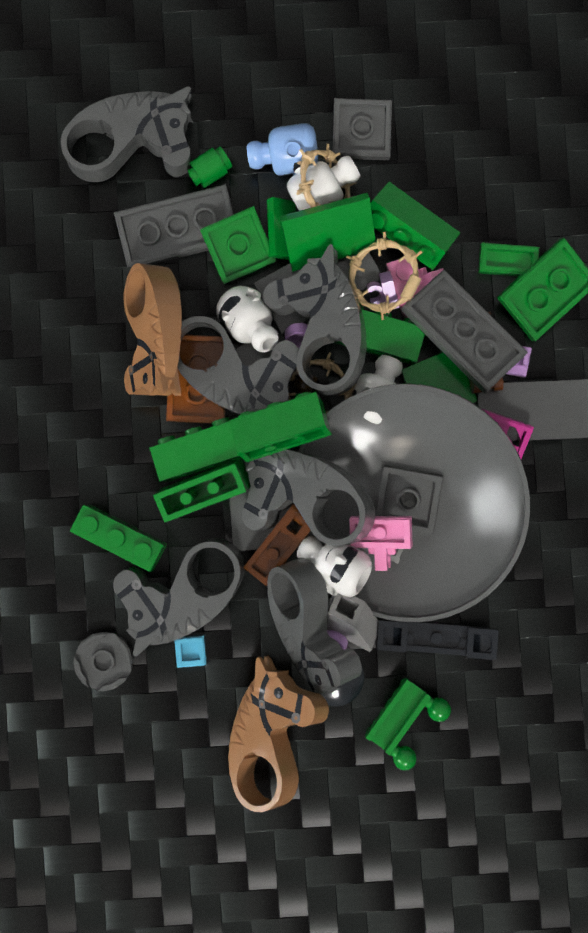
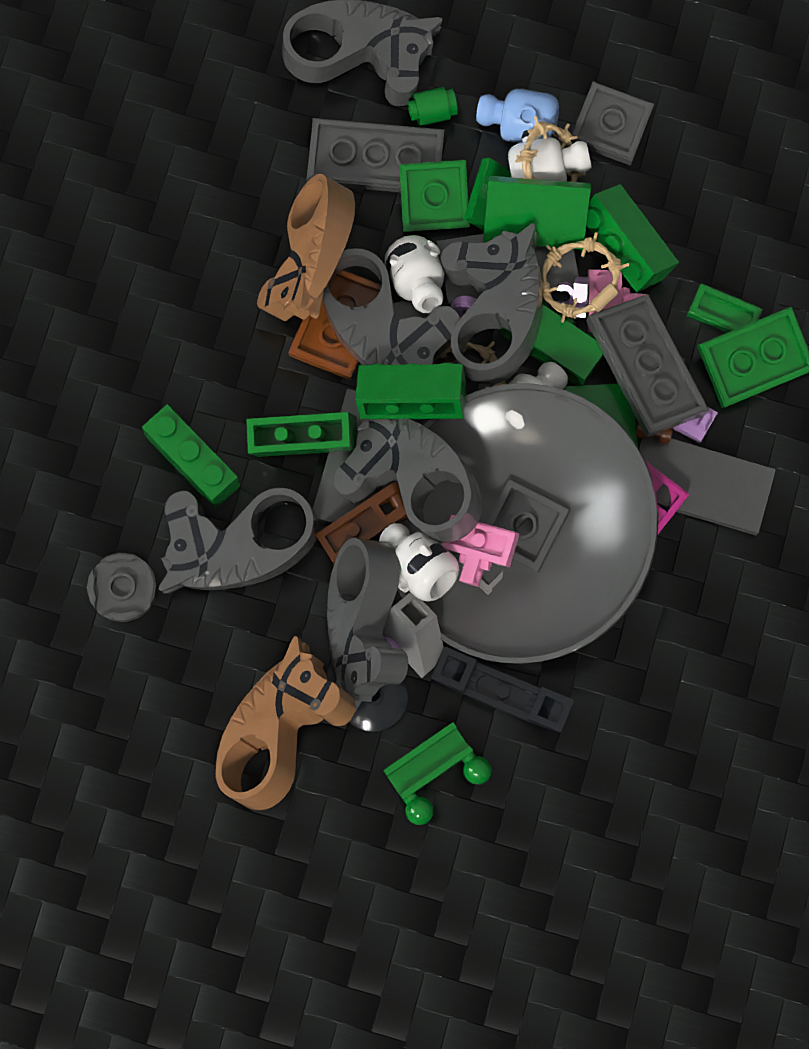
camera: 15 degrees right, 10 degrees down
green brick [150,417,241,482] -> none
medium azure tile [175,634,207,668] -> none

